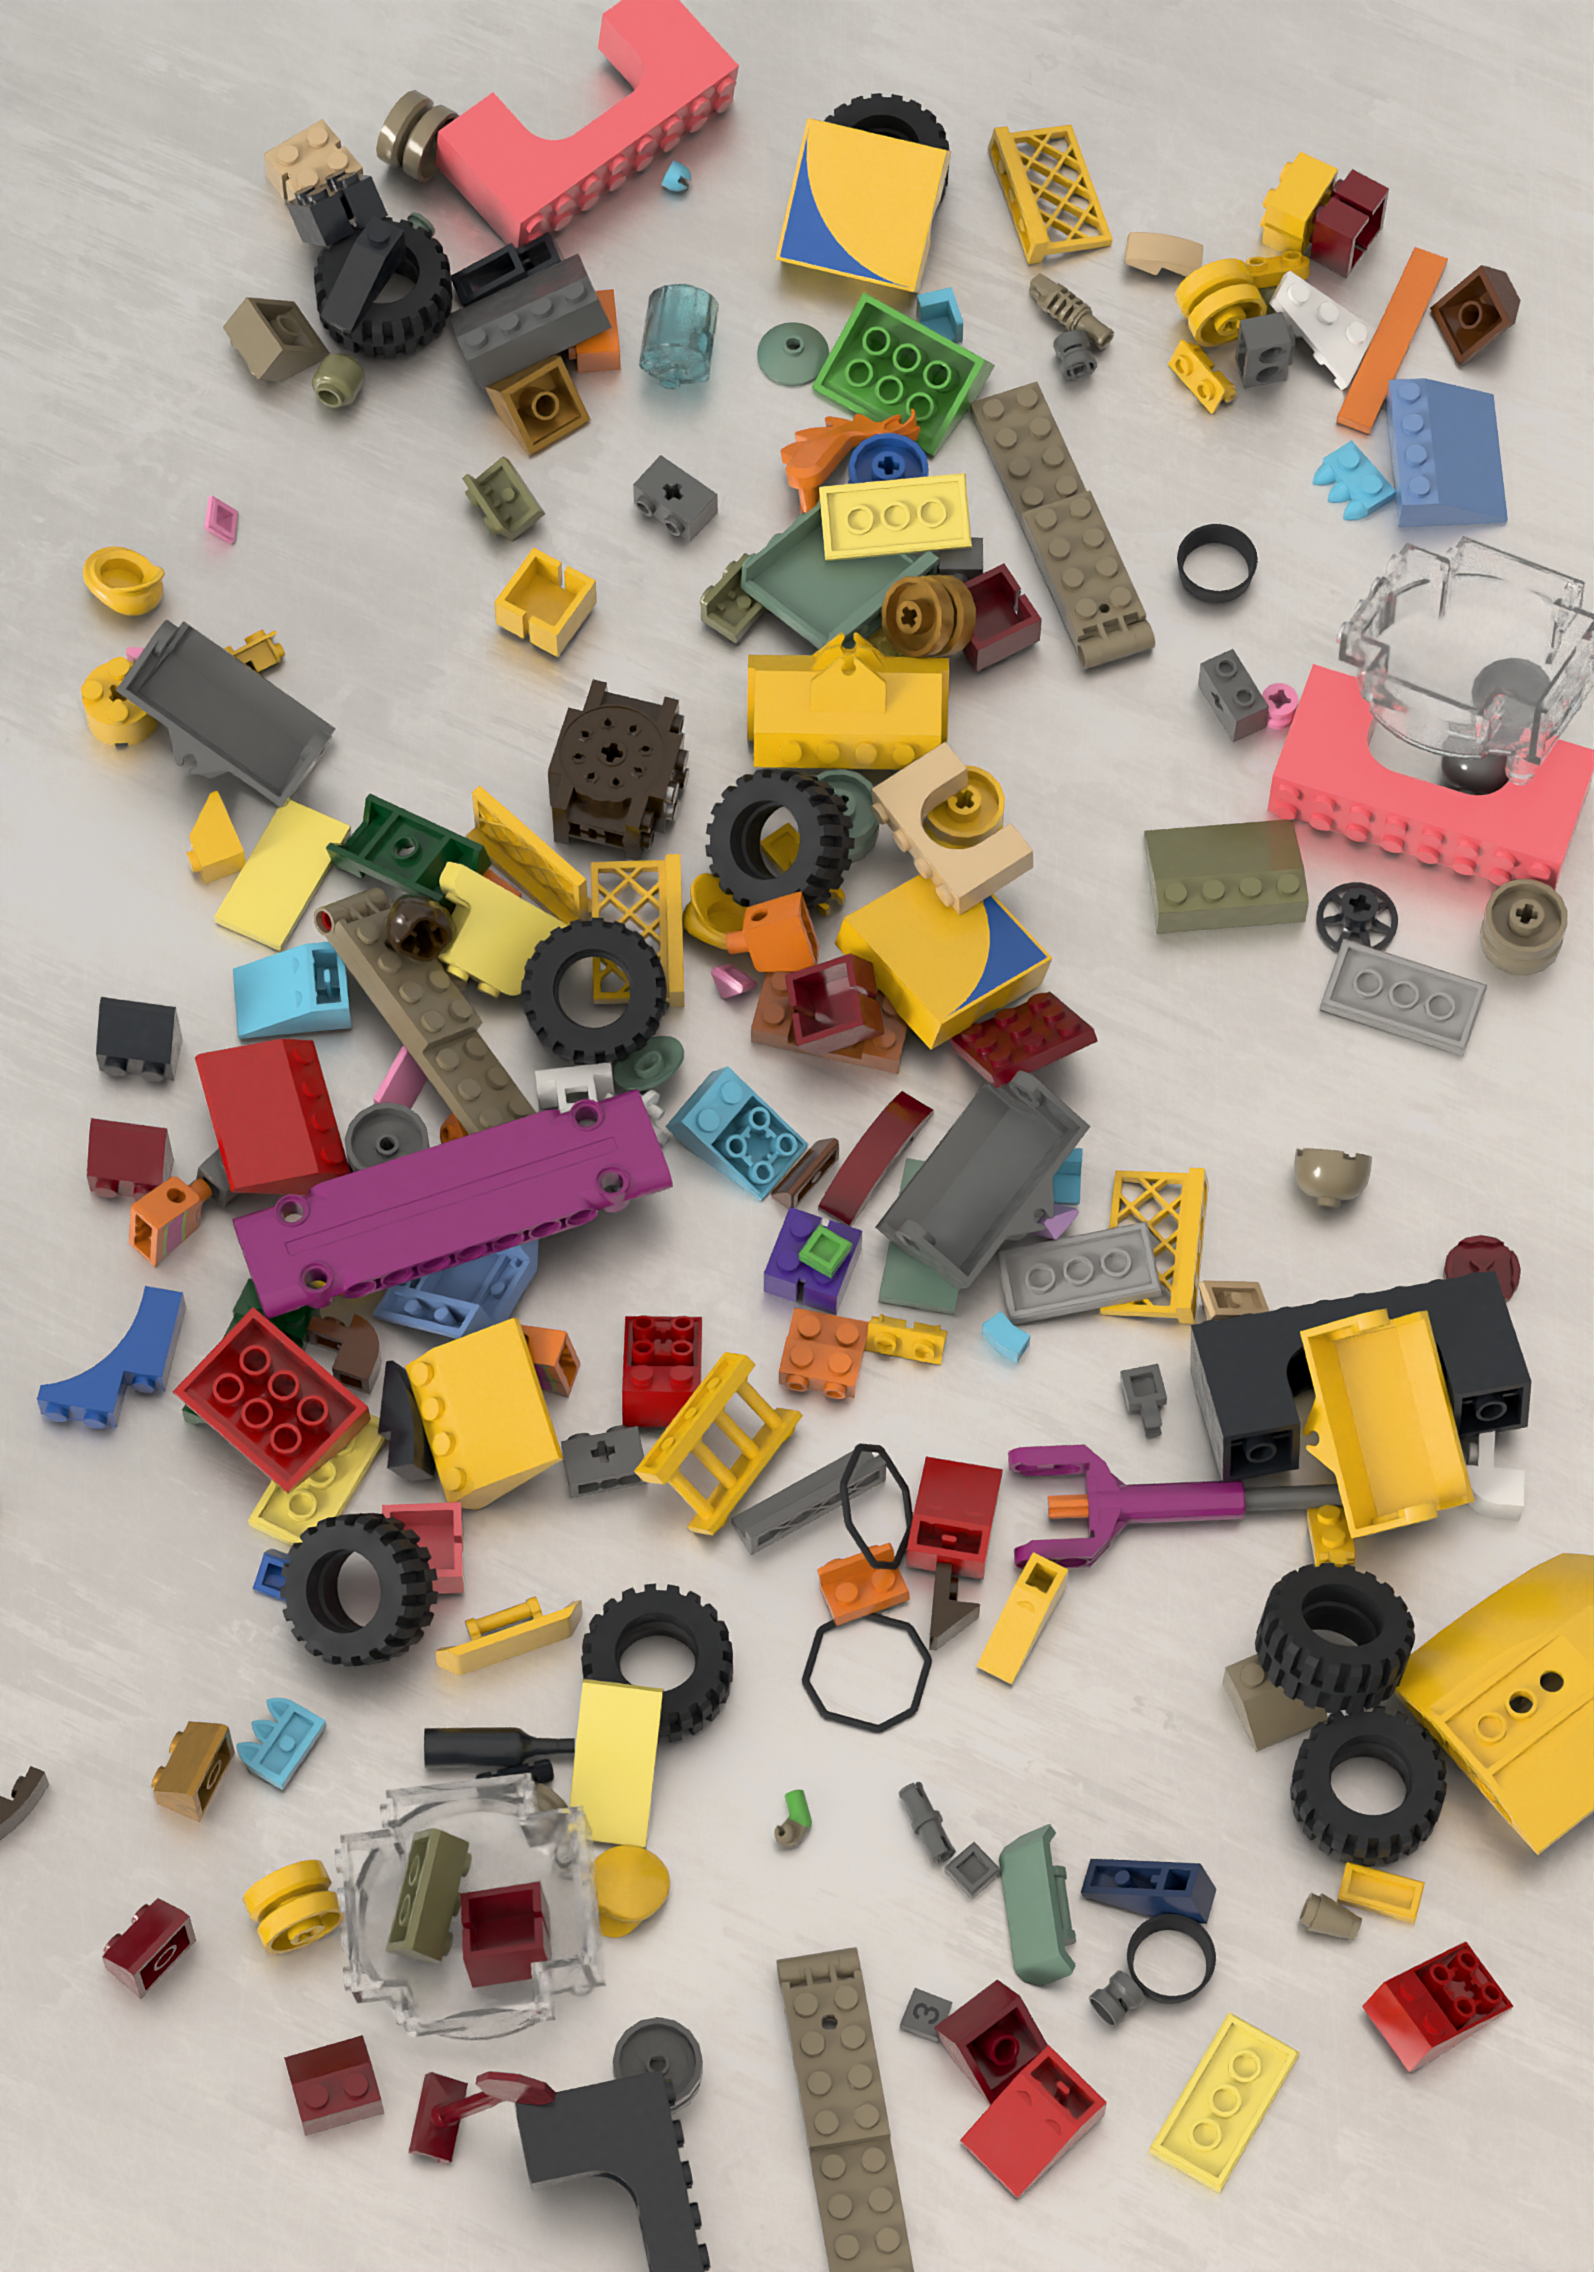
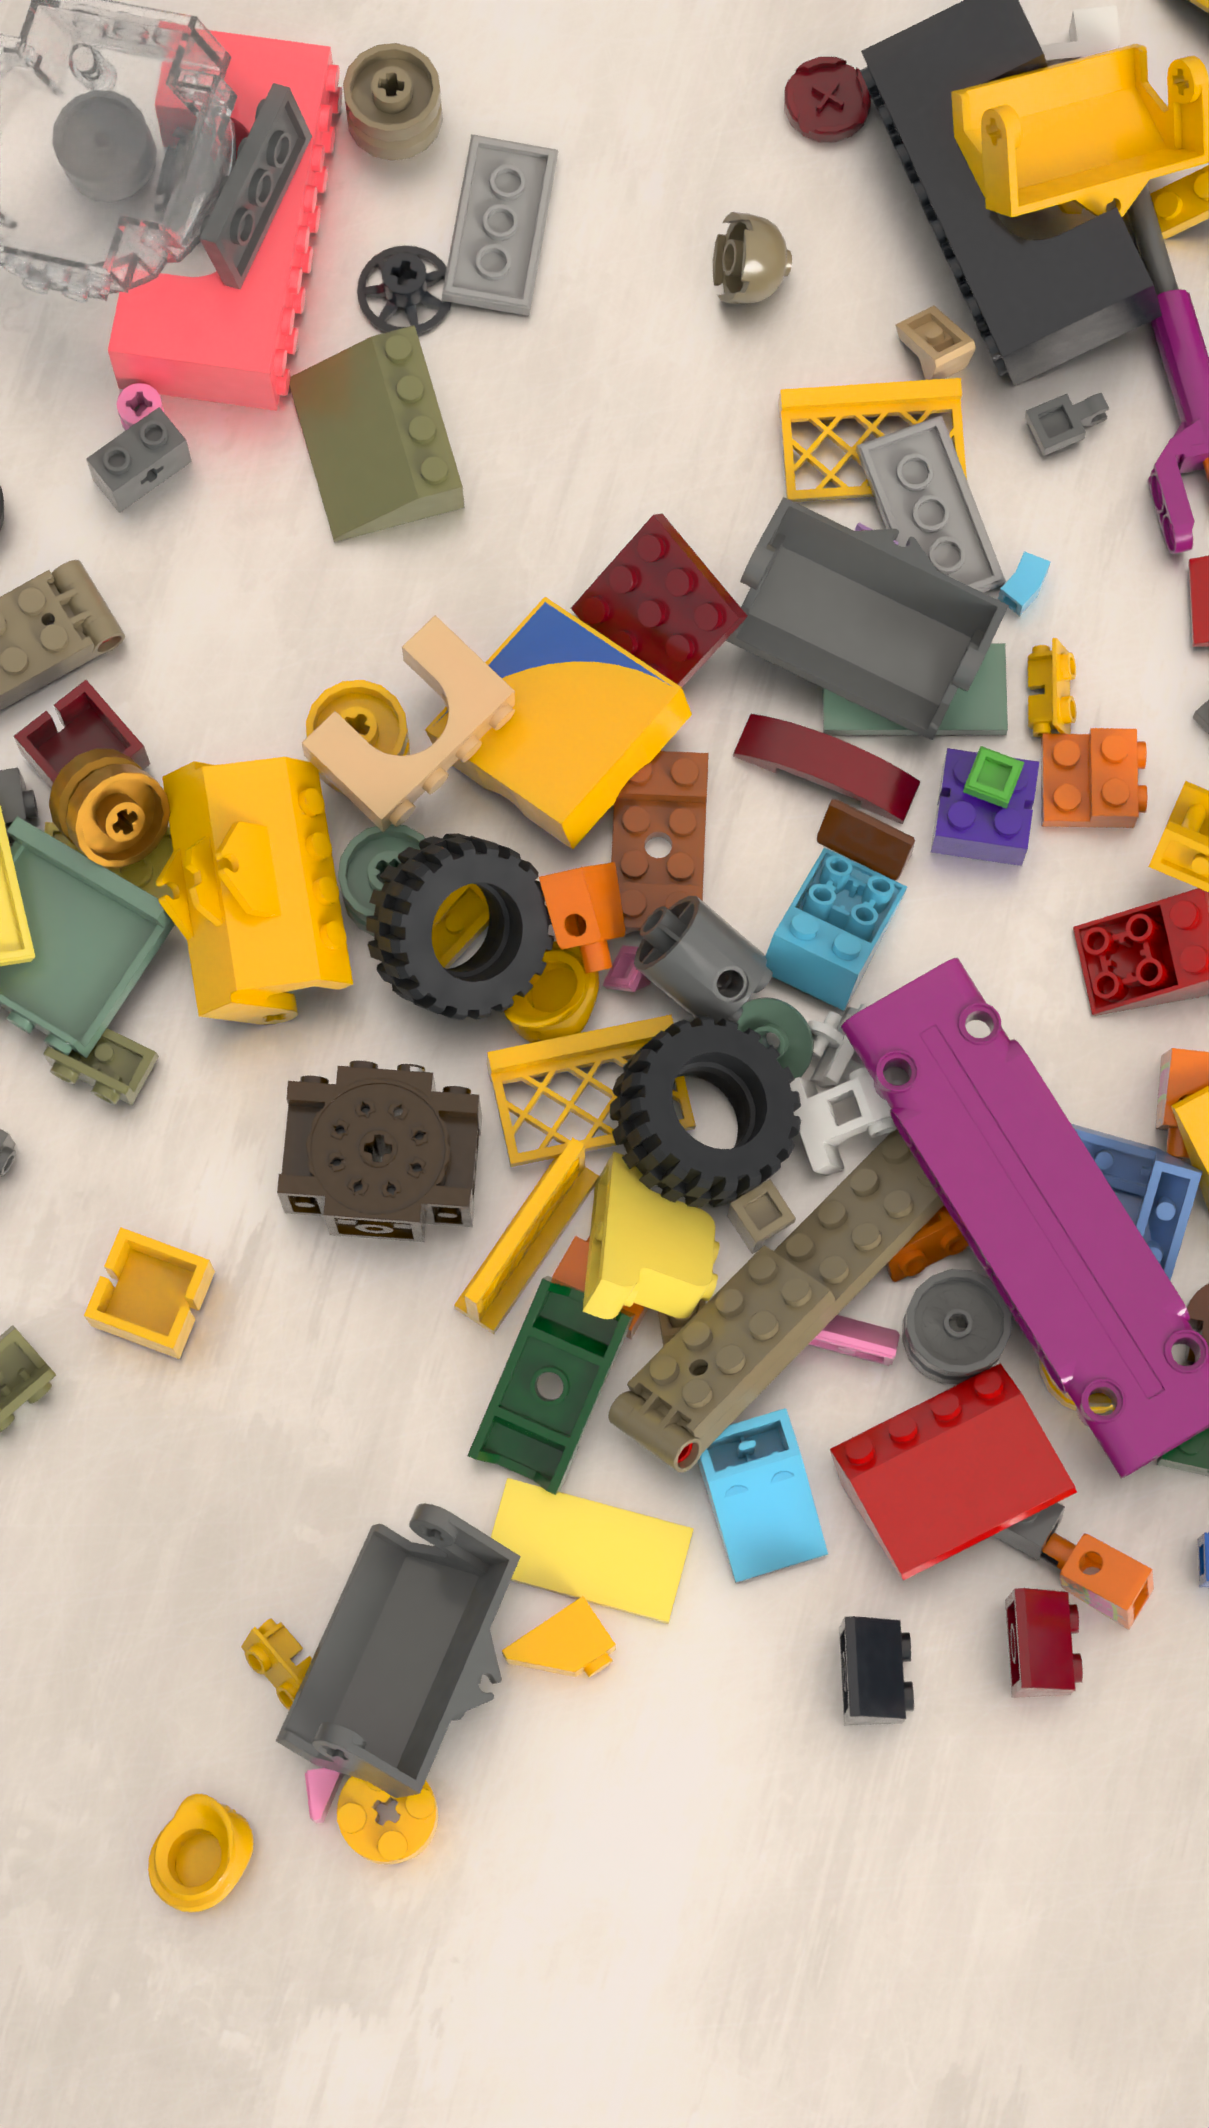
camera: 100 degrees left, 10 degrees up
bright pink slope [204,496,238,544] -> none
dark brown piece [386,894,456,962] -> none
dark red piece [785,953,885,1056] -> none
none -> dark grey plate [199,83,312,289]
none -> dark grey cylinder [634,896,773,1025]
none -> dark tan panel [727,1179,796,1254]

